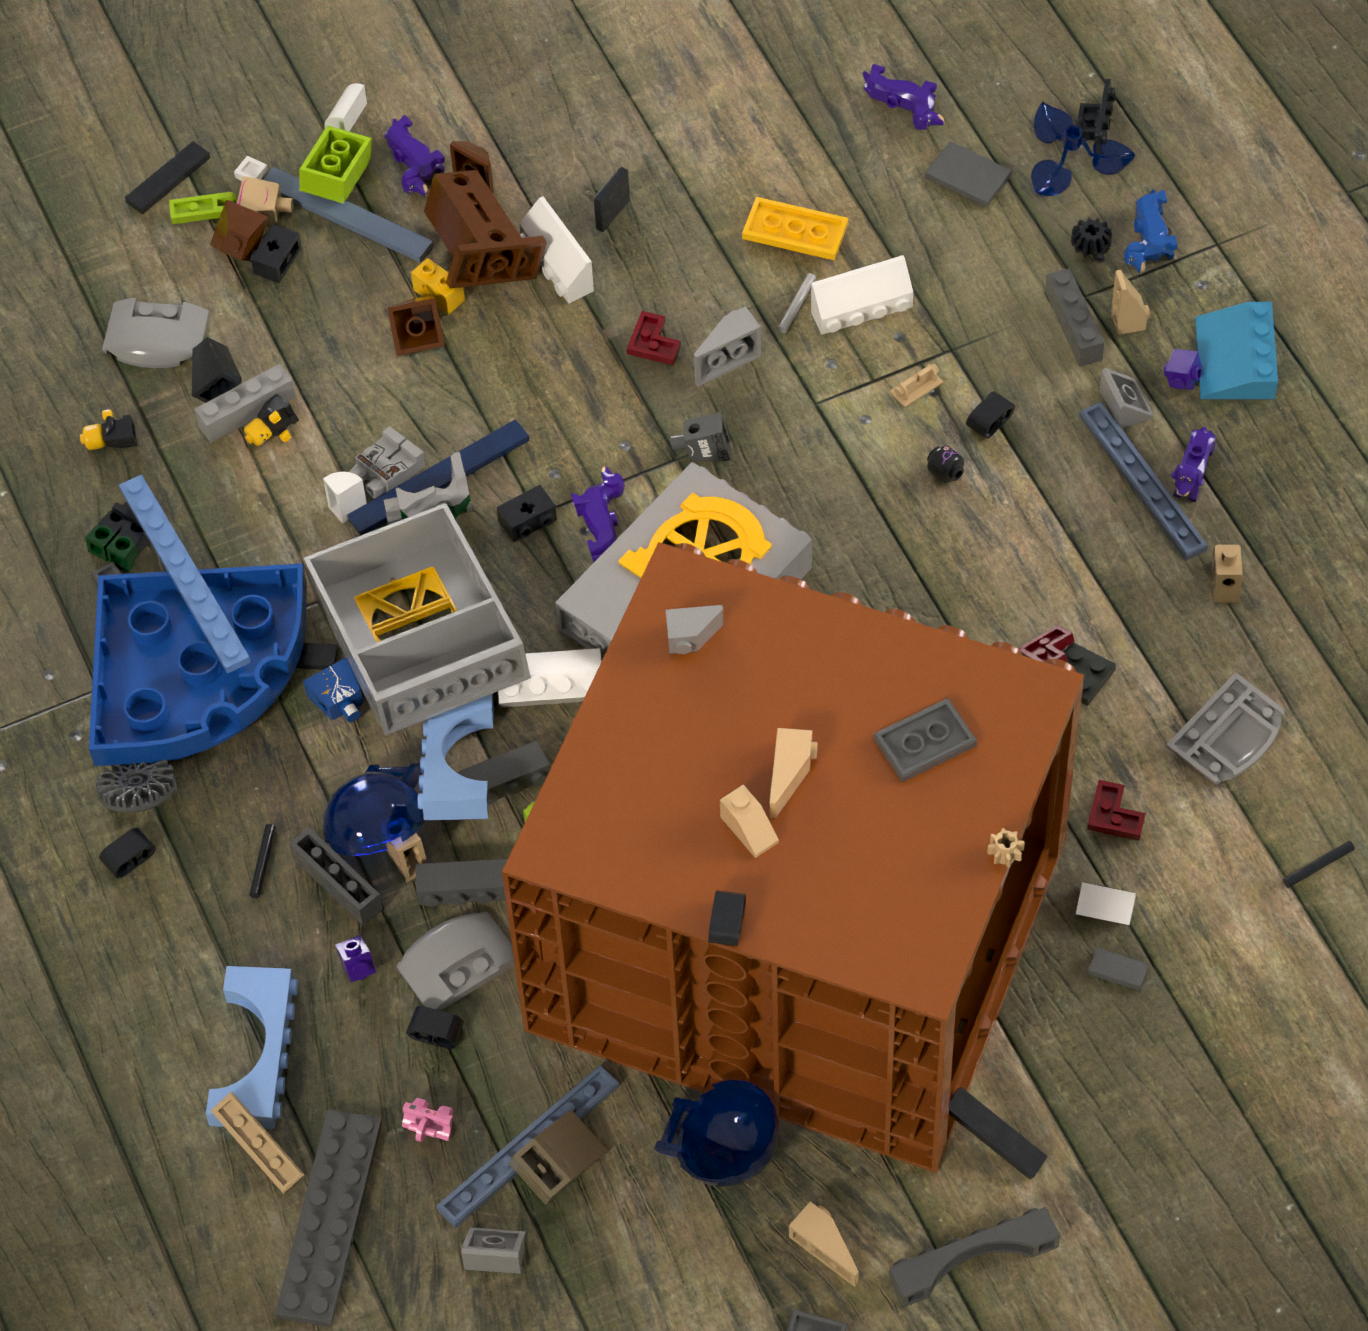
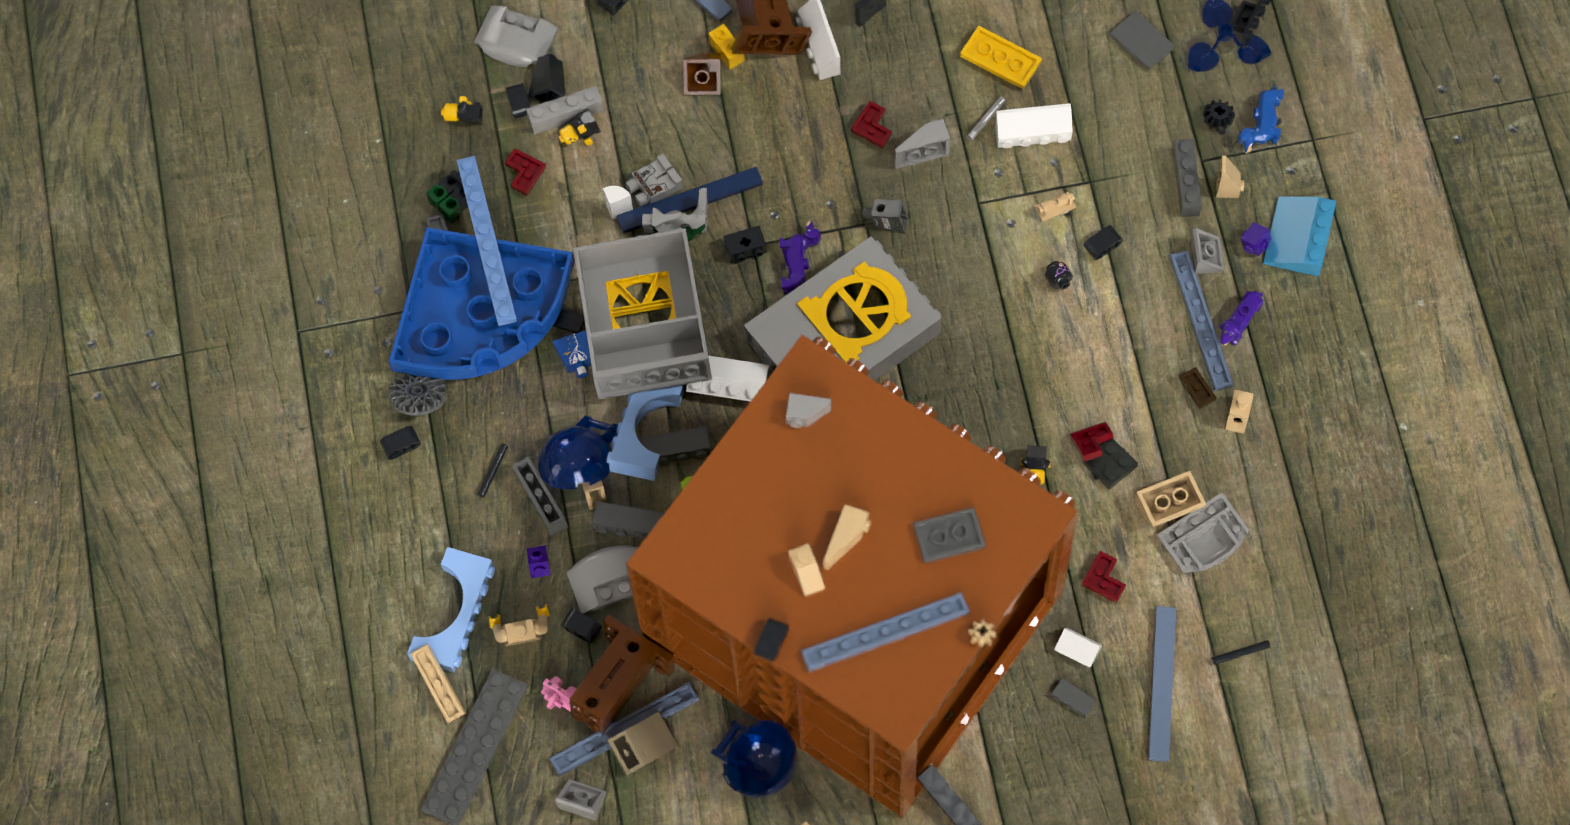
camera: 15 degrees right, 10 degrees up
none -> tan torso [489,604,550,646]
none -> black beam [505,83,530,119]
none -> dark red plate [505,148,546,196]
none -> reddish brown brick [570,615,674,734]
none -> sand blue tile [801,593,969,672]
none -> tan slope [1134,471,1206,527]
none -> sand blue tile [1148,606,1176,762]
none -> dark brown plate [1179,367,1216,409]

